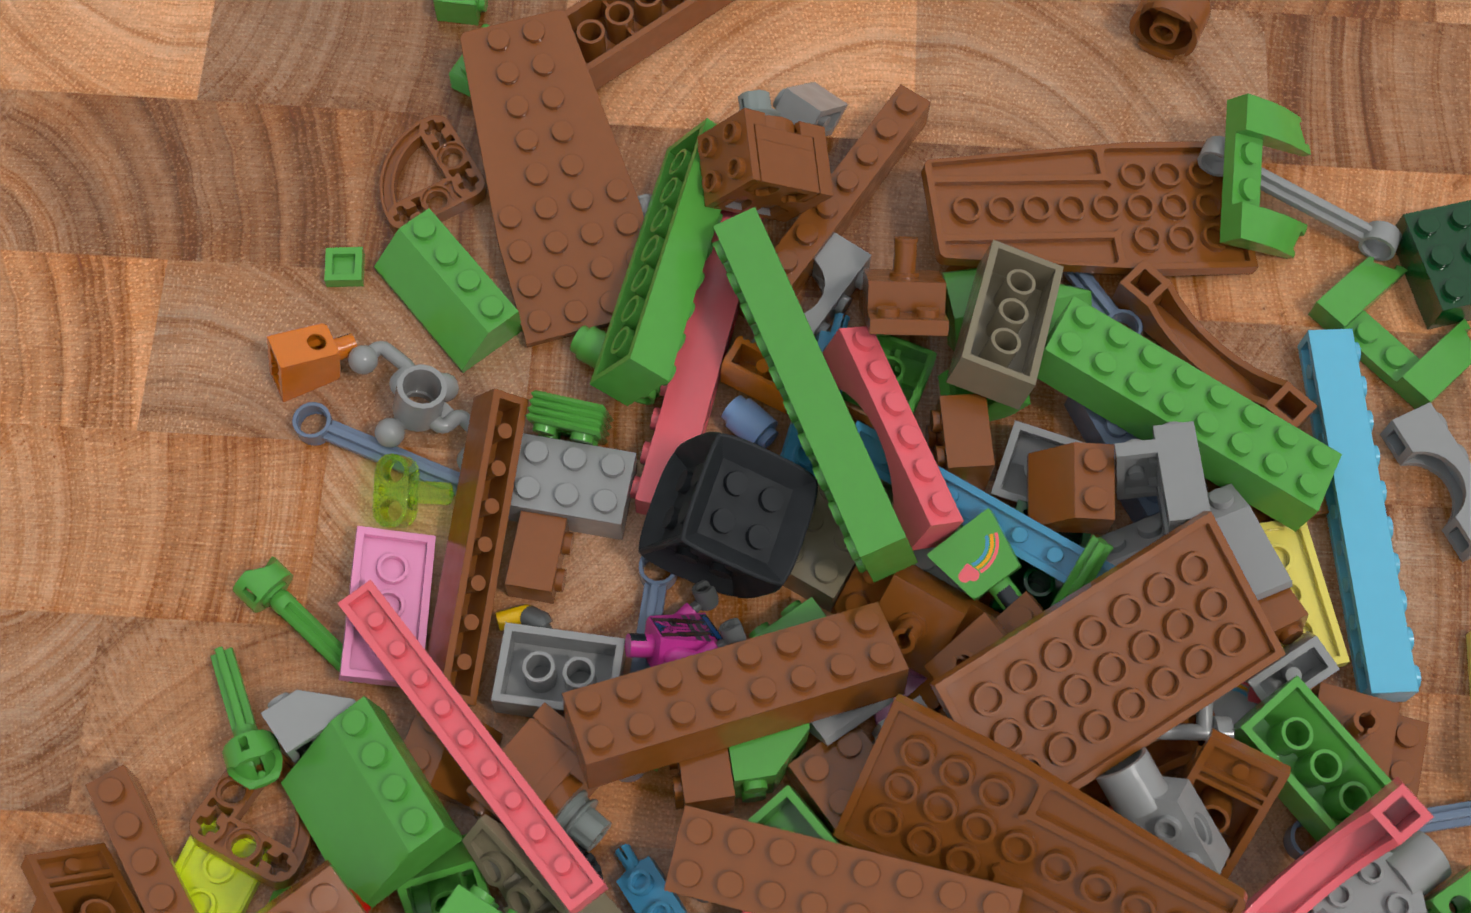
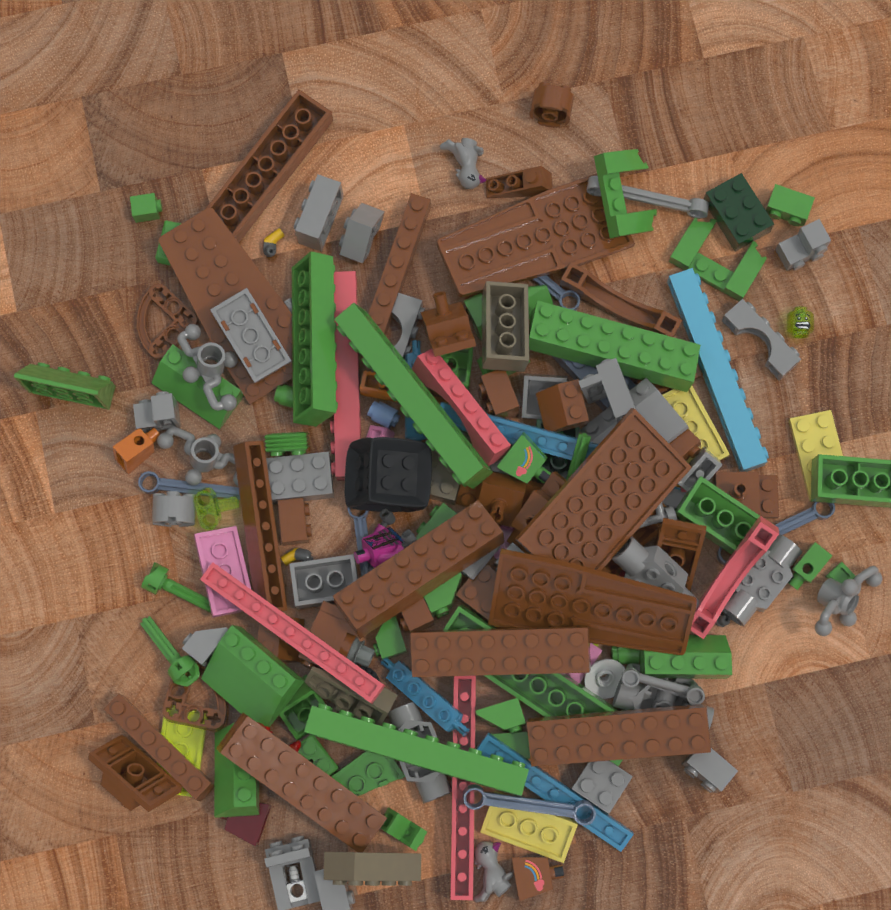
camera: 10 degrees left, 10 degrees up
bright green tile [324,247,365,287] -> none
dark orange piece [697,90,834,222] -> none
none -> bright green slope [14,362,116,410]
none -> light grey brick [133,391,181,433]
none -> light grey brick [152,491,196,527]
none -> light grey wheel [177,324,238,411]
none -> light grey piece [210,288,291,383]
none -> arm [263,228,285,257]
none -> light grey brick [294,174,344,252]
none -> bright green slope [373,615,407,660]
none -> light grey animal [439,138,486,190]
none -> dark orange slope [486,166,553,198]

